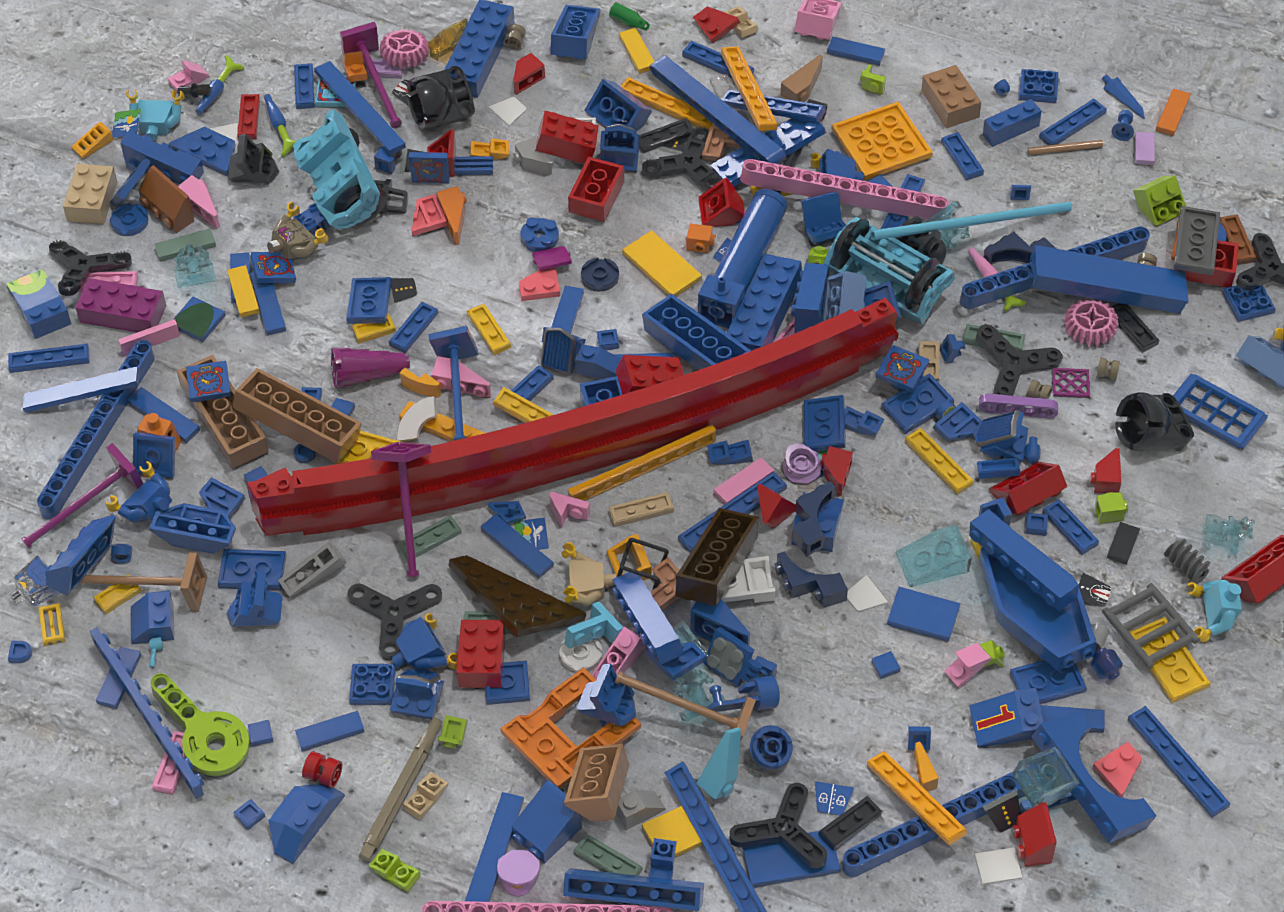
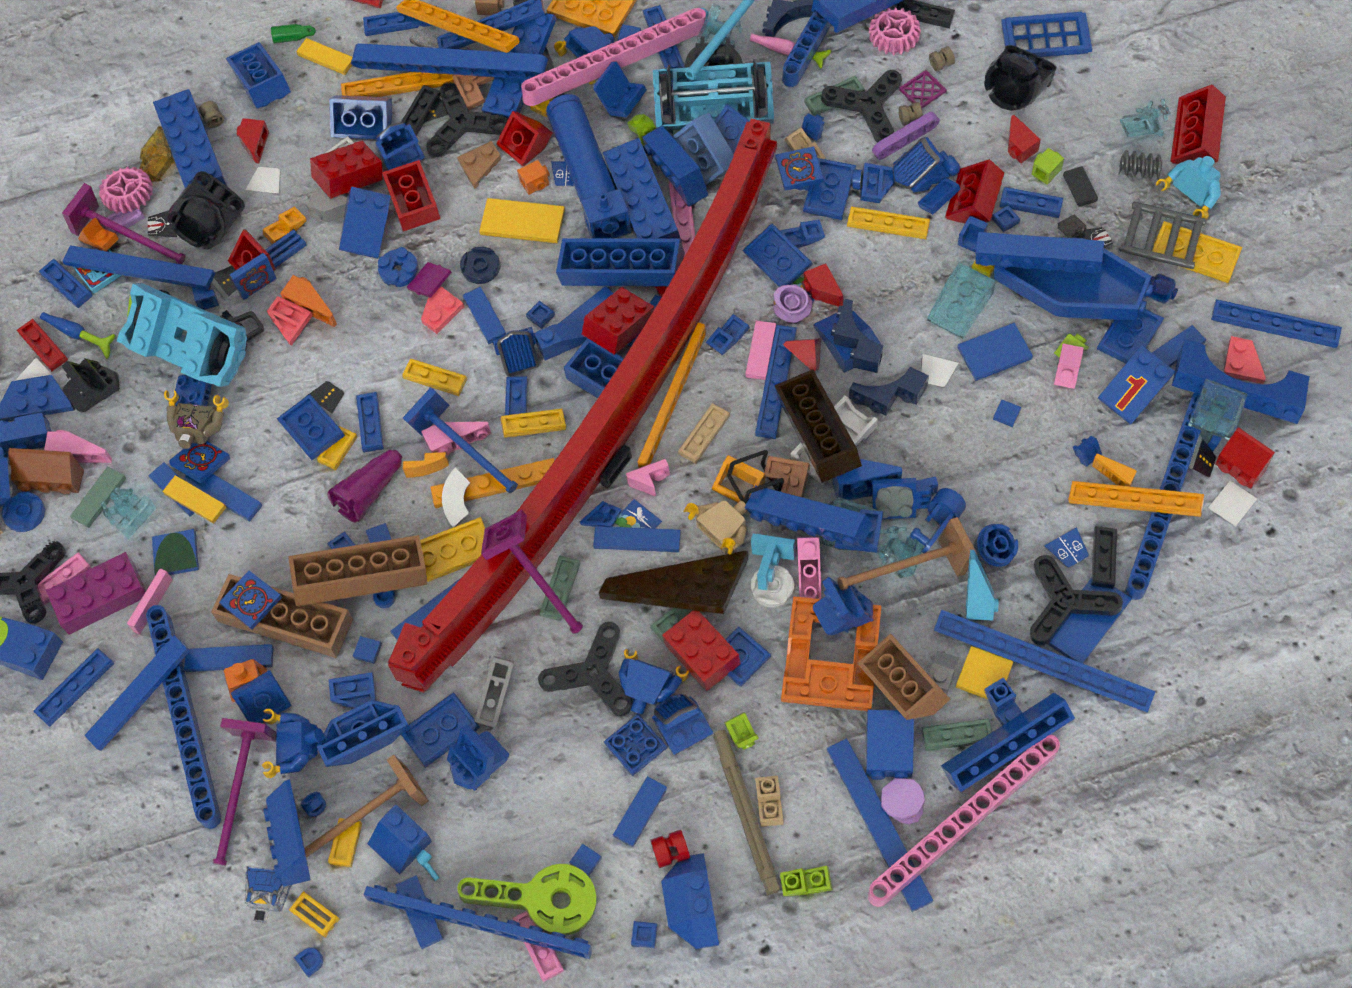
camera: 35 degrees left, 10 degrees up
none -> blue slope [339,187,390,259]
none -> medium nougat wing [457,141,501,189]
none -> black tile [600,444,632,489]
none -> clear smoke tile [1057,214,1086,238]

